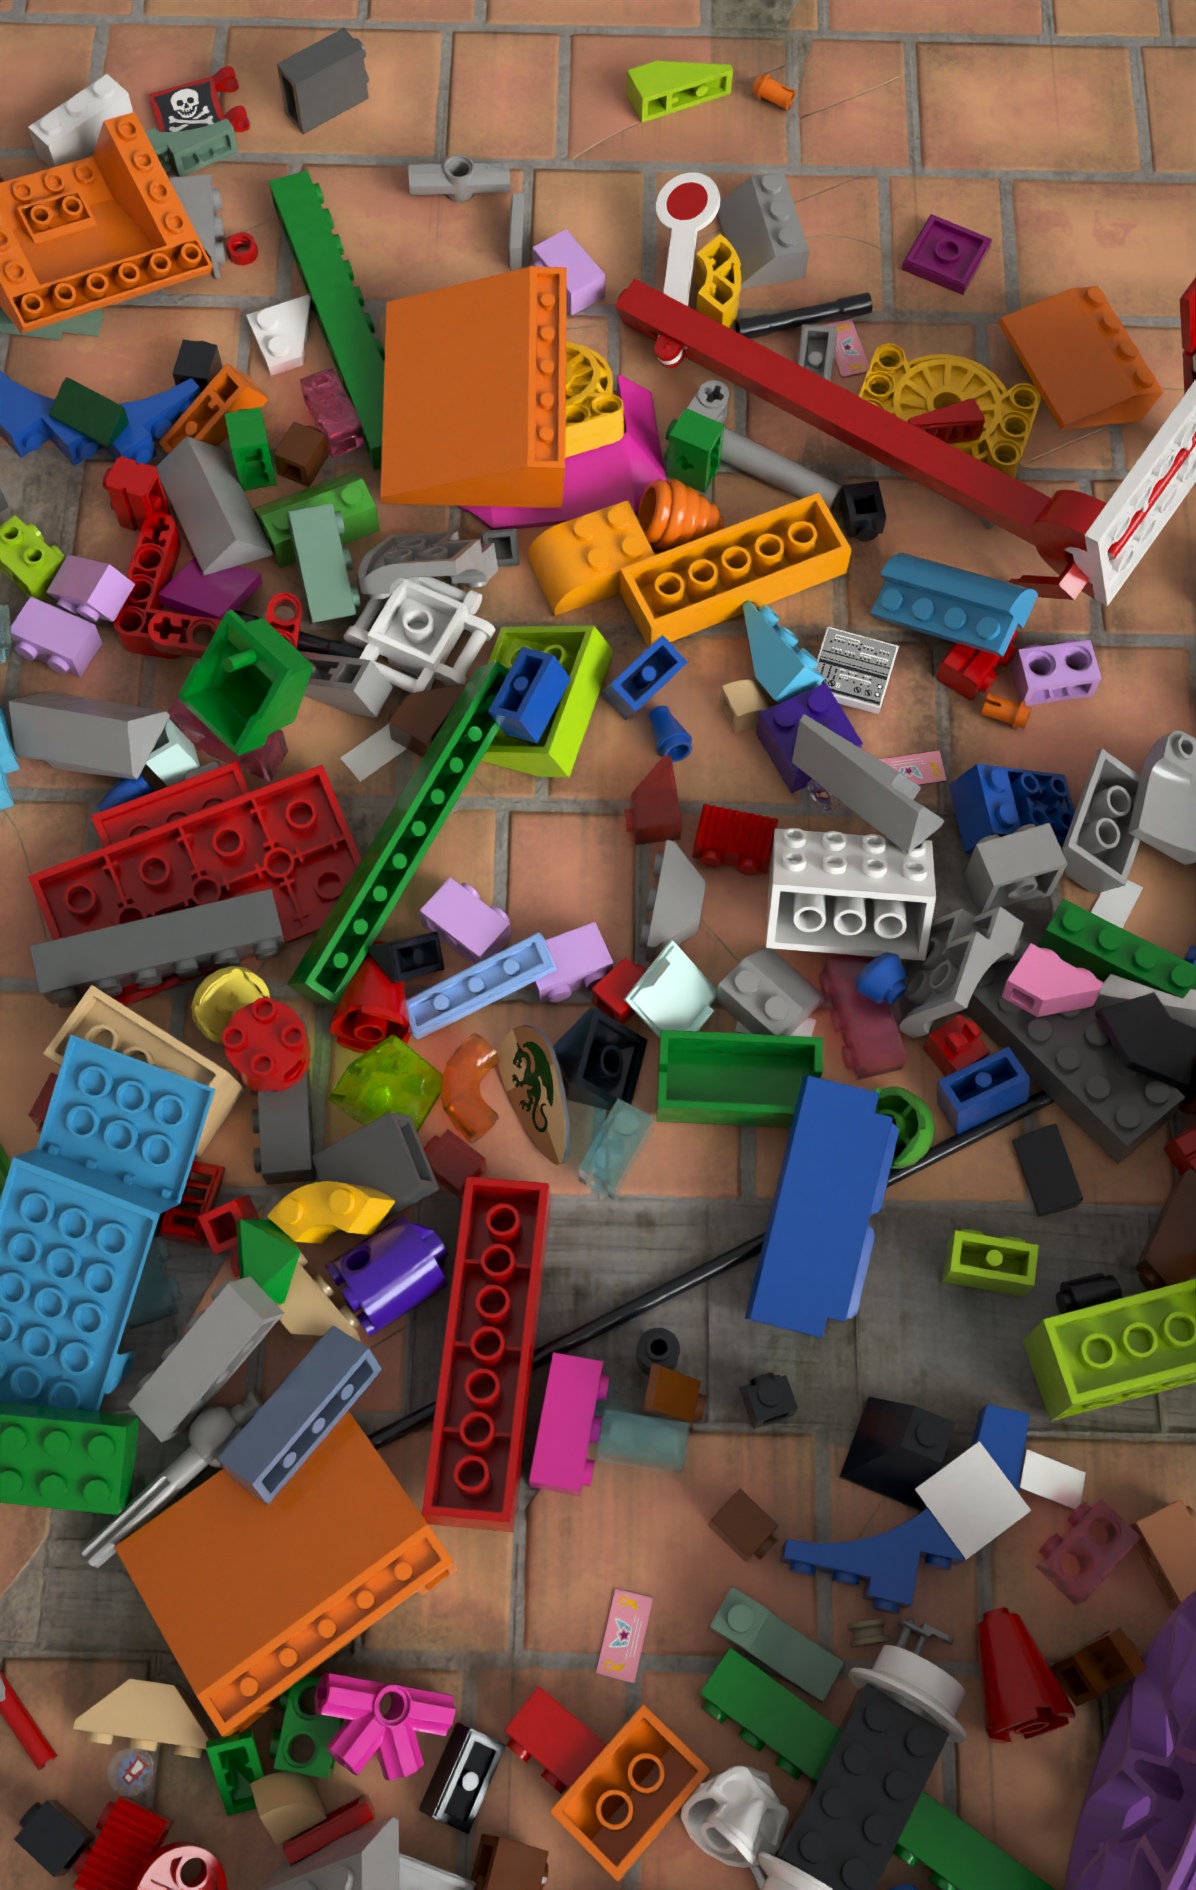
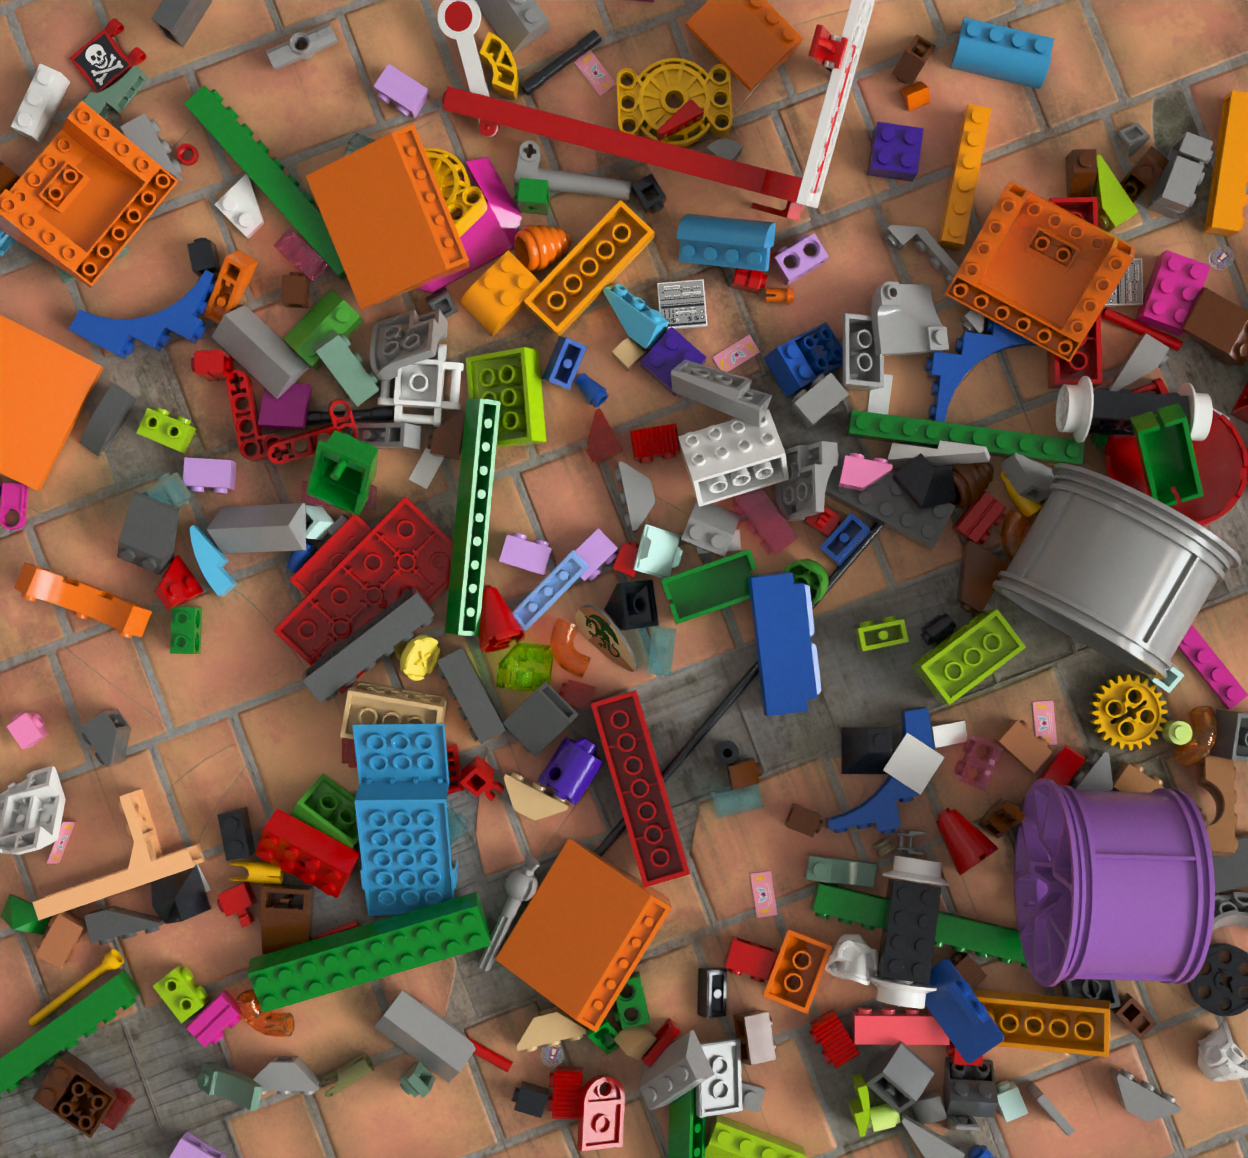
camera: 20 degrees left, 20 degrees up
lavender brick [46,555,135,622] -> none
dark green slope [49,377,129,449] -> none
light grey brick [128,1276,284,1442] -> none
sand blue brick [217,1326,382,1505] -> none
red brick [222,997,311,1093] -> none
green brick [225,407,277,491] -> none
green slope [236,1219,301,1305] -> none
yellow brick [267,1181,395,1244] -> none
dark pink piece [314,1672,456,1780] -> none
black slope [368,931,445,983] -> none
blue brick [488,647,571,743] -> none
light grey tile [508,193,525,271] -> none
dark pink brick [529,1352,610,1496] -> none
black brick [739,1373,798,1429] -> none
light grey slope [797,324,837,381] -> none
blue cone [855,952,907,1004] -> none
black slope [1012,1124,1083,1217] -> none

